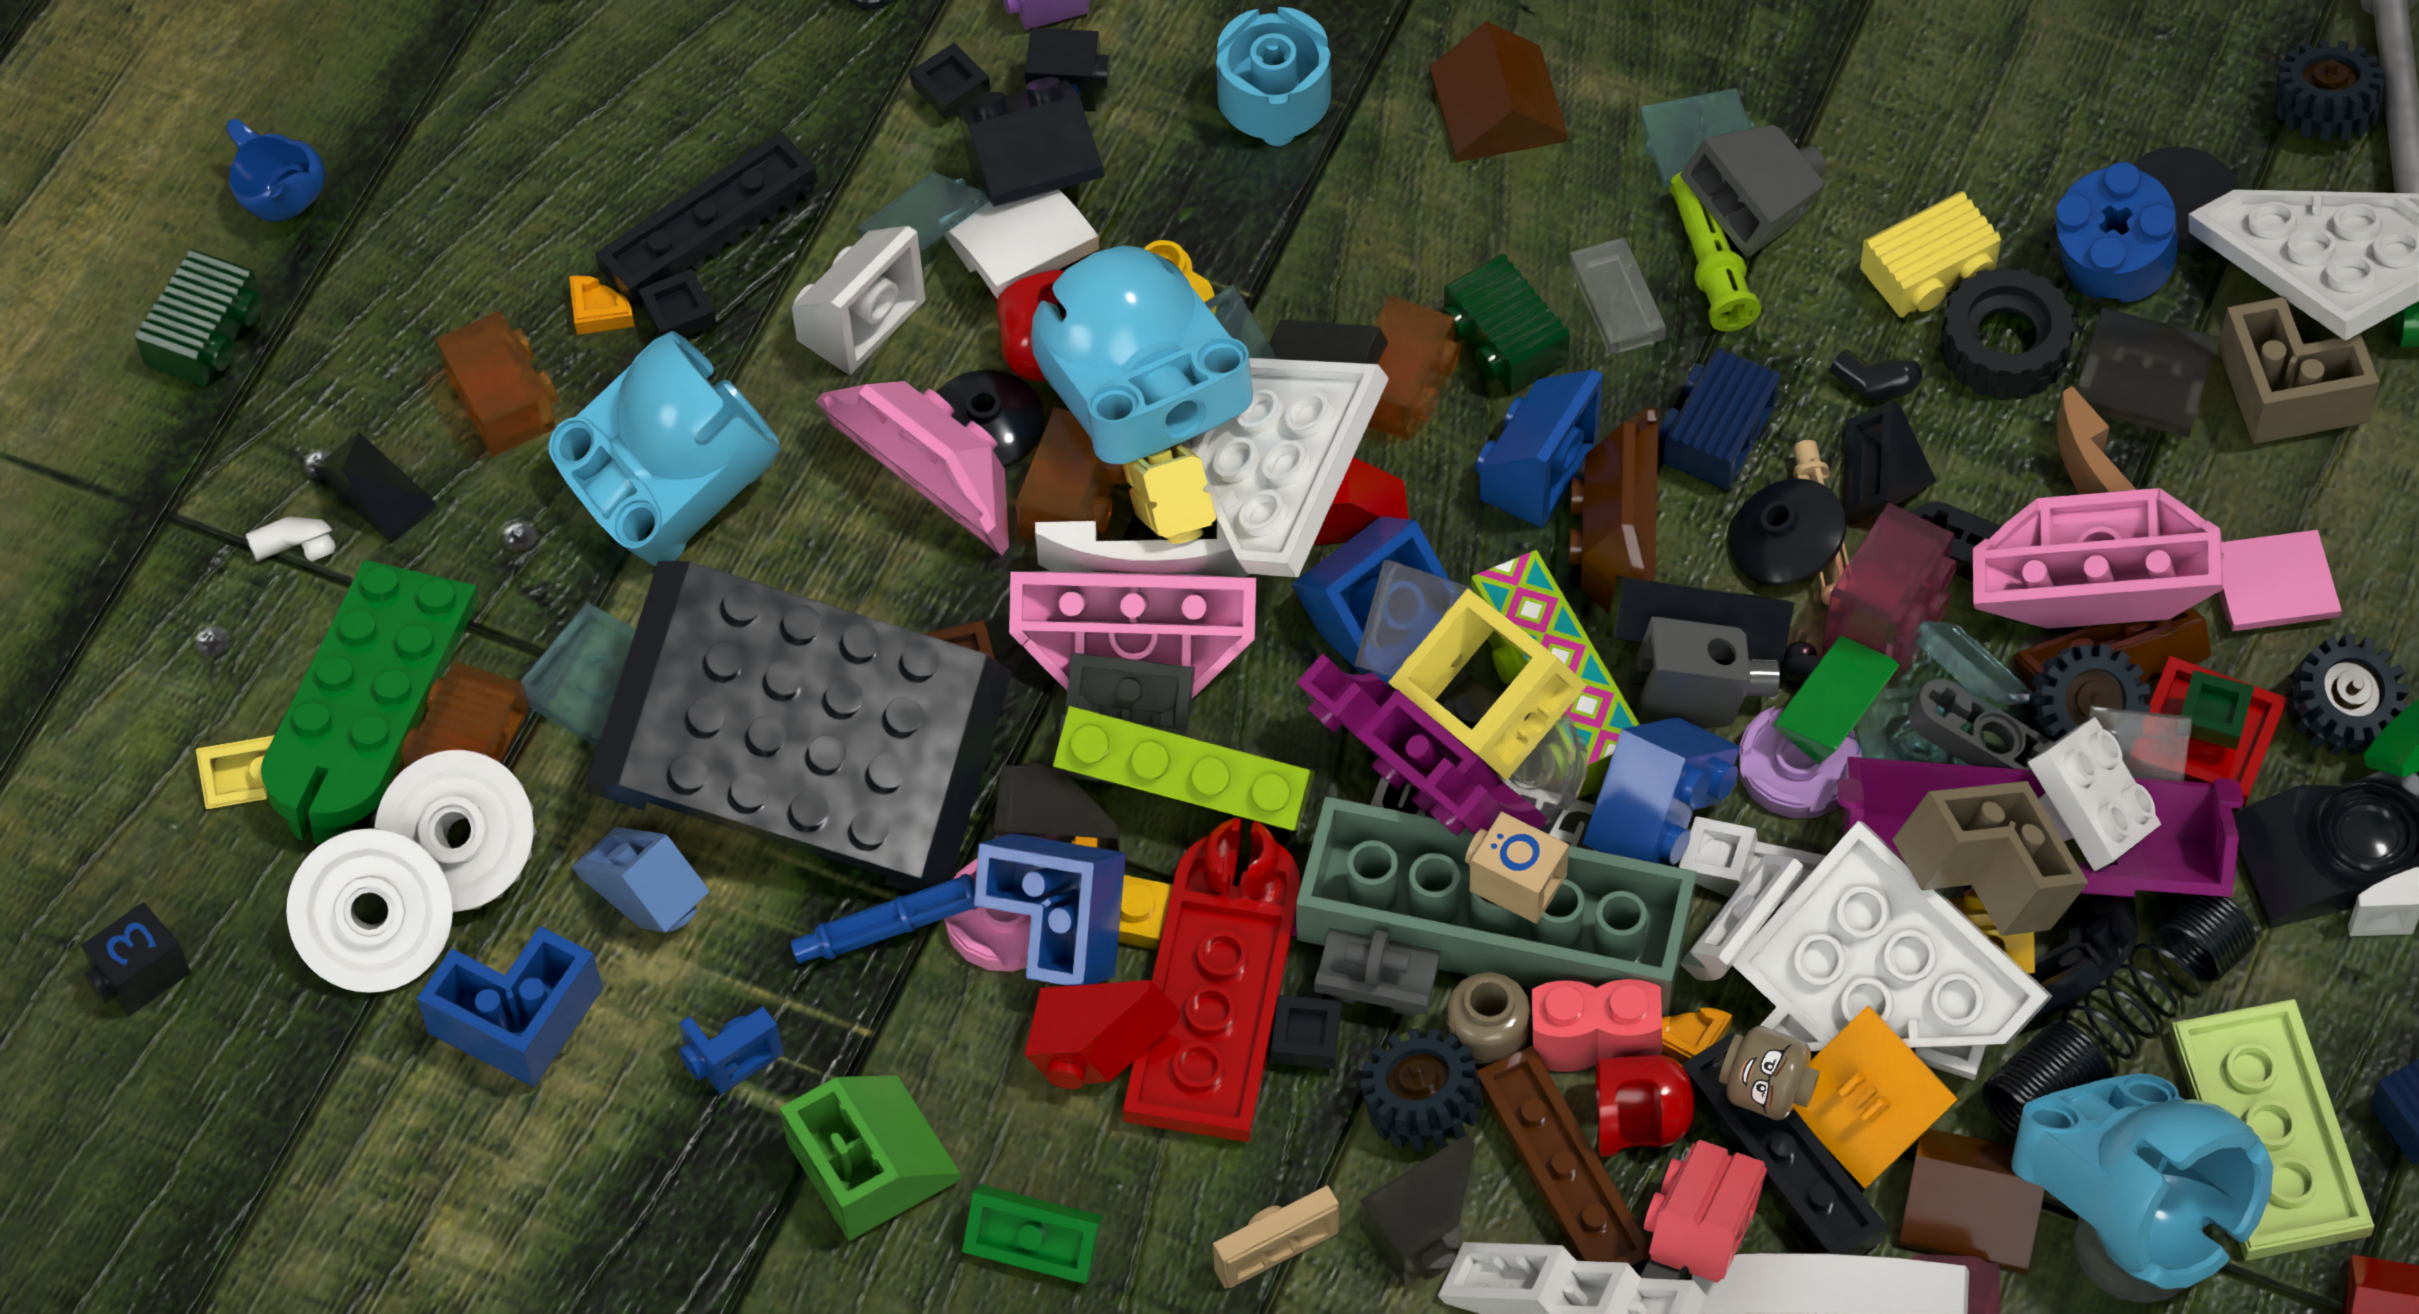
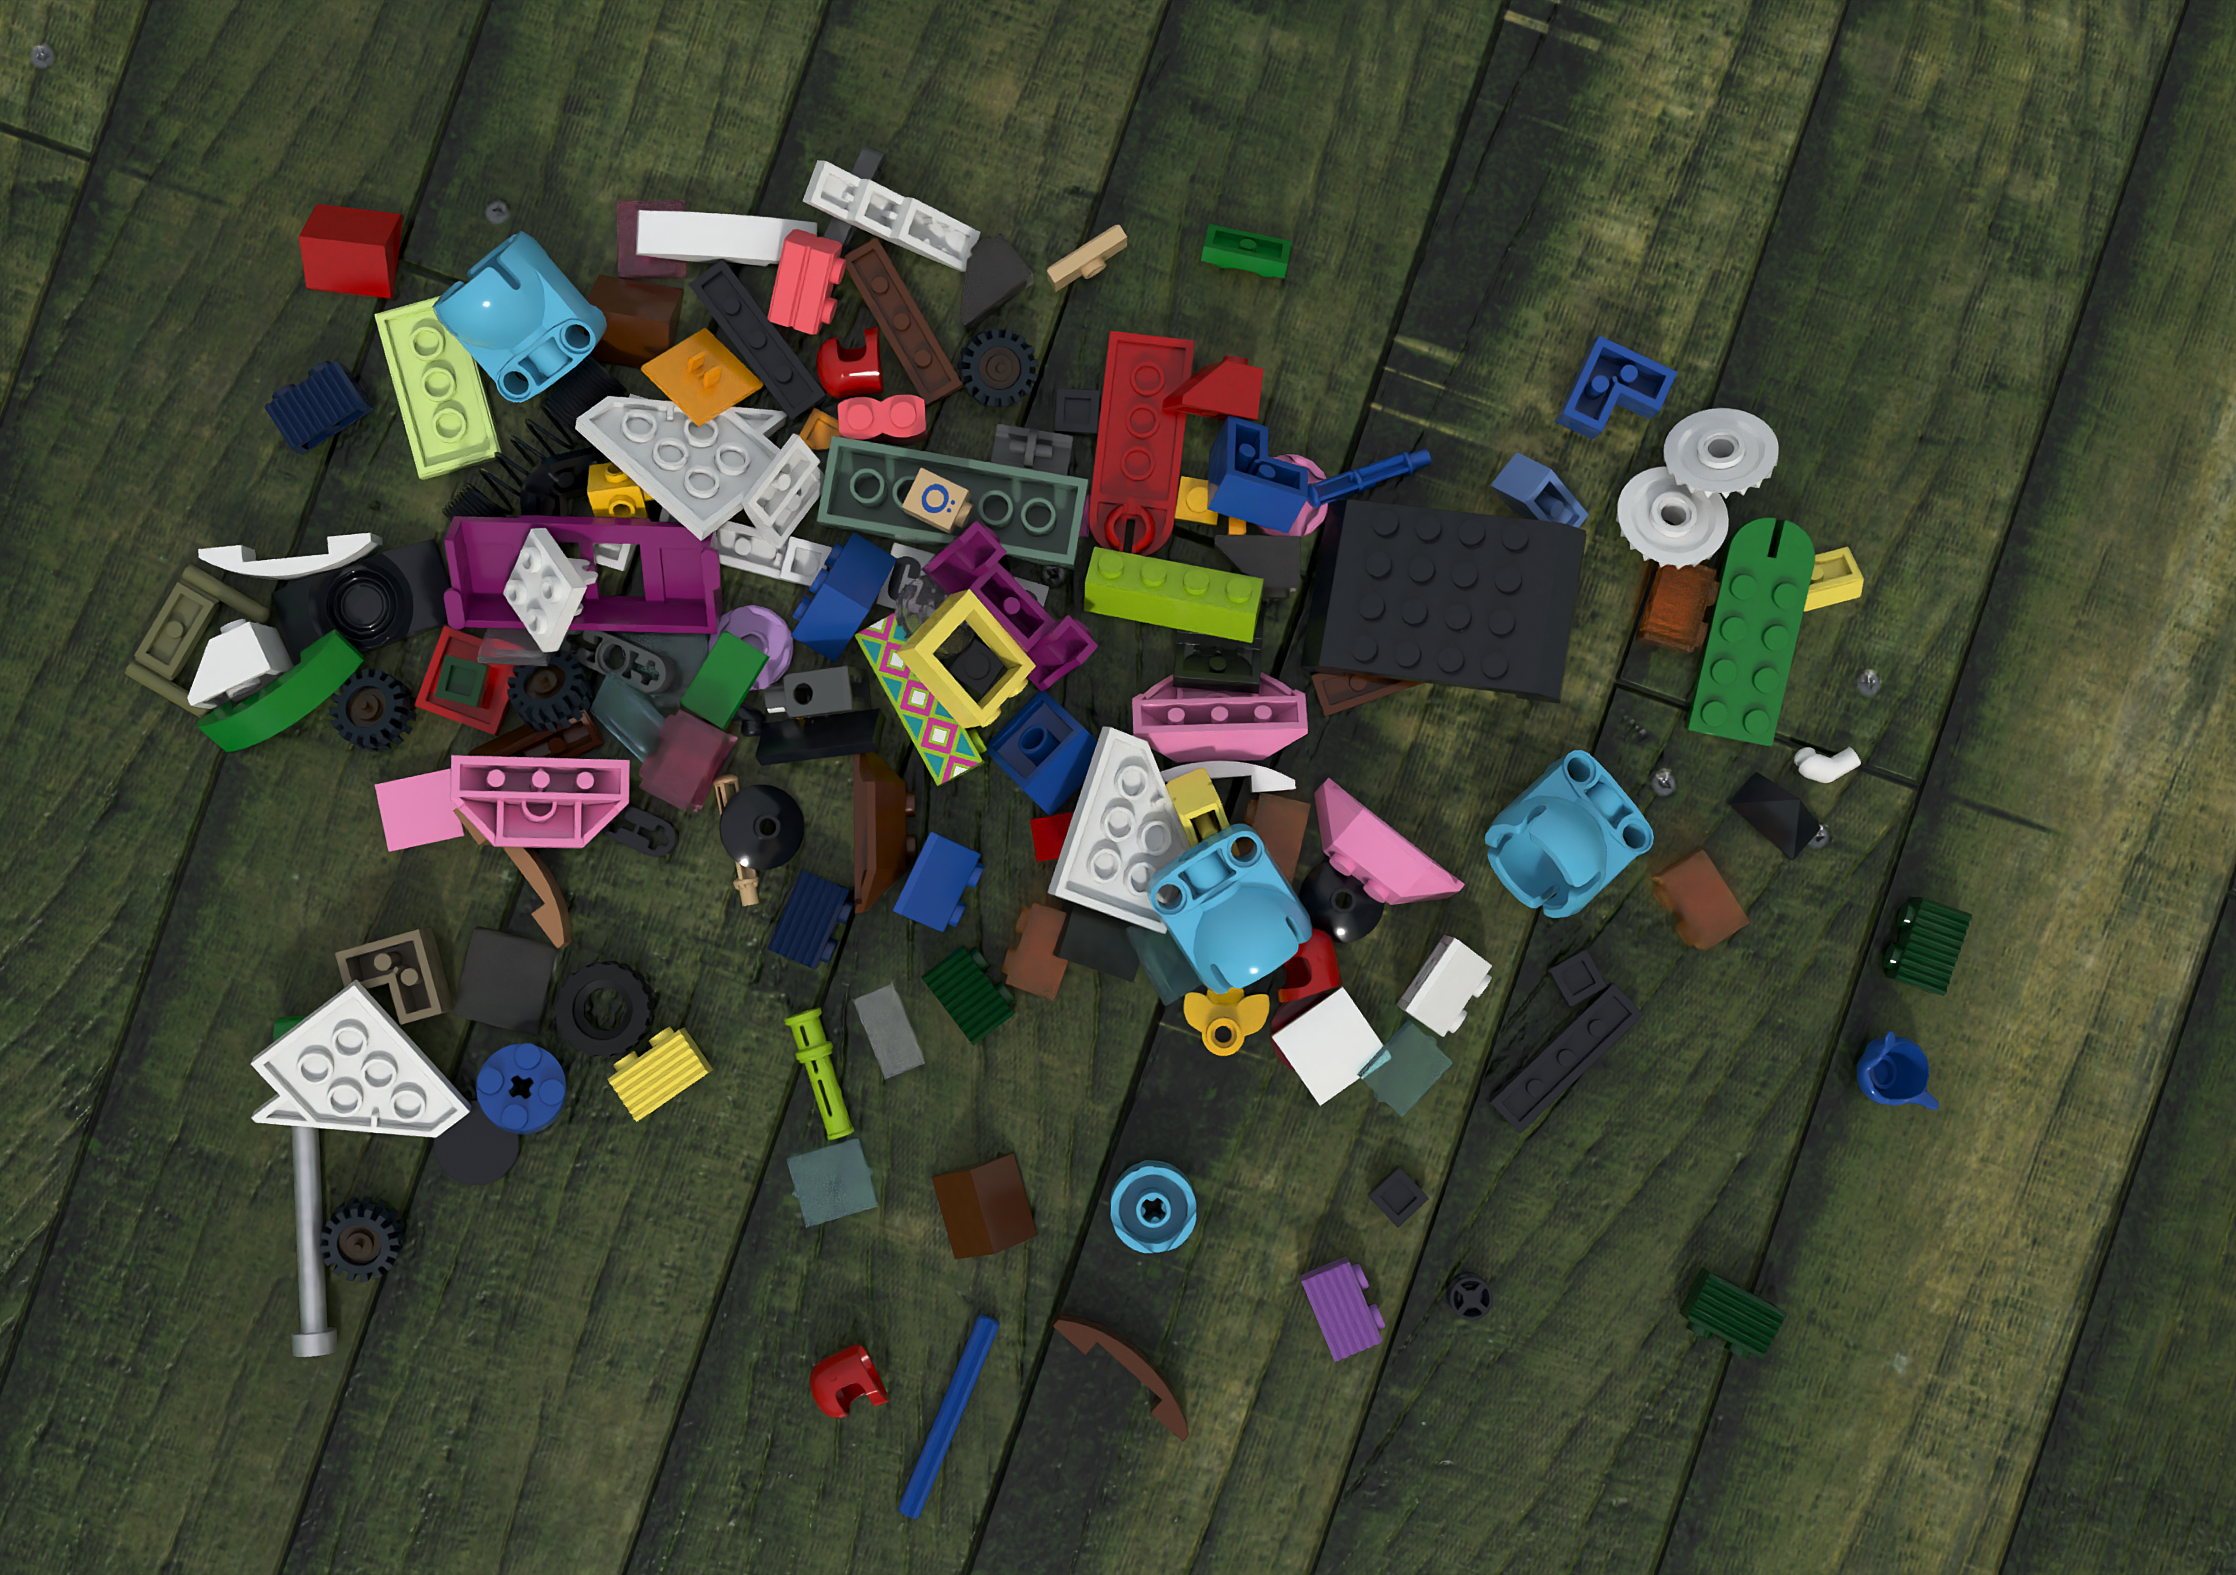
camera: 170 degrees right, 30 degrees up
black brick [81,902,191,1016] -> none
clear light blue tile [514,602,636,747] -> none
light orange tile [569,276,635,335] -> none
blue bracket [678,1006,784,1095] -> none
bright green slope [780,1075,962,1241] -> none
black slope [957,77,1105,207] -> none
black brick [1025,28,1110,111] -> none
clear piece [1354,560,1472,694] -> none
dark tan head [1447,972,1531,1067] -> none
dark grey torso [1680,125,1826,257] -> none
dark tan head [1718,1026,1820,1121] -> none
black arm [1830,349,1923,402] -> none
black slope [1843,400,1937,525] -> none
dark tan brick [1892,781,2088,936] -> none

